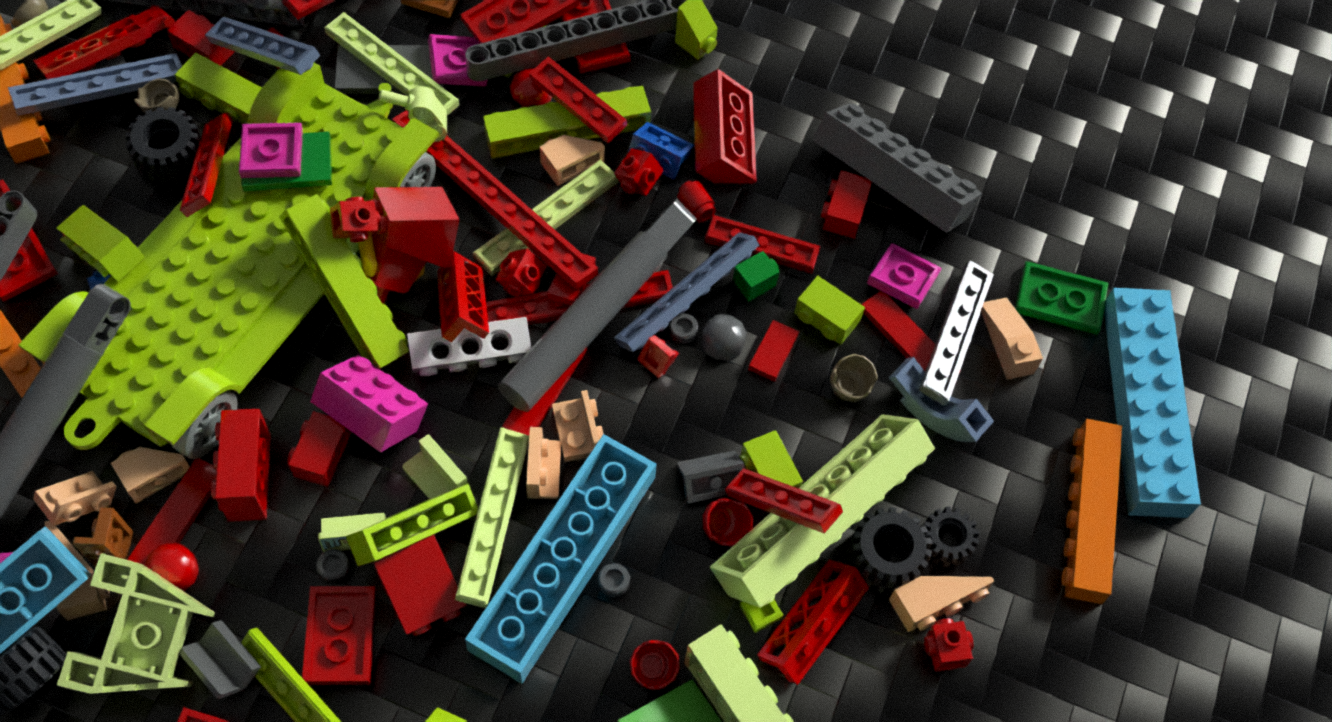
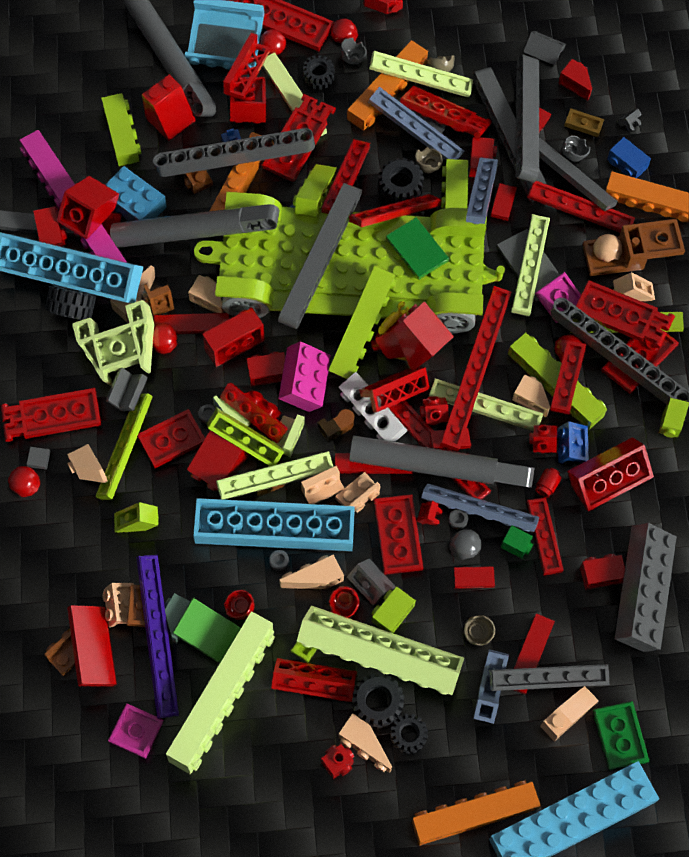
camera: 65 degrees right, 5 degrees up
light nougat bracket [33,471,117,526] -> none
dark pink tile [239,123,303,178] -> none
red brick [330,197,380,243] -> none
yellowish green beam [379,86,447,142] -> none
red tile [725,468,843,534] -> none
lime brick [794,276,865,344] -> none
dark pink tile [867,243,942,309] -> none
none -> red bracket [220,383,288,443]
none -> dark grey beam [278,183,362,329]
none -> light nougat slope [280,555,344,589]
none -> leg [318,409,354,443]
none -> red tile [321,139,370,214]
none -> red tile [374,494,423,575]

